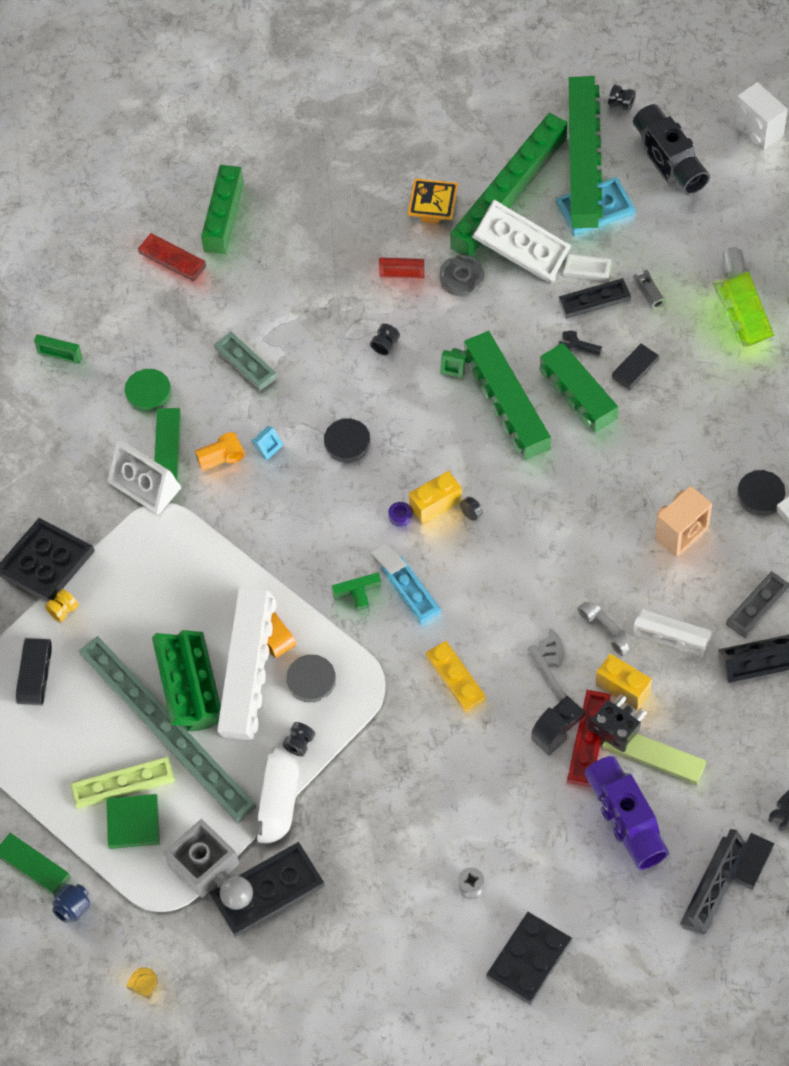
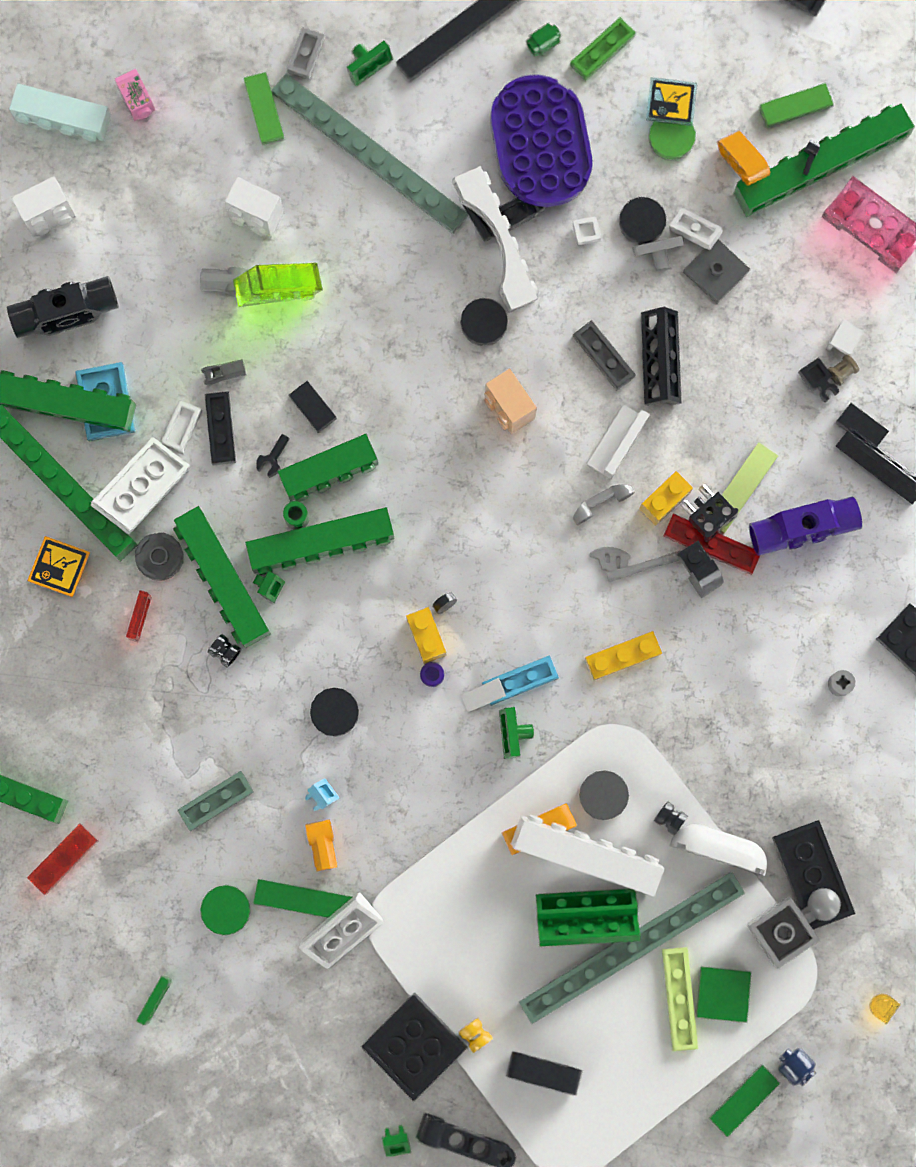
camera: 85 degrees left, 20 degrees up
none -> green brick [173,506,271,648]
none -> green brick [283,501,309,530]

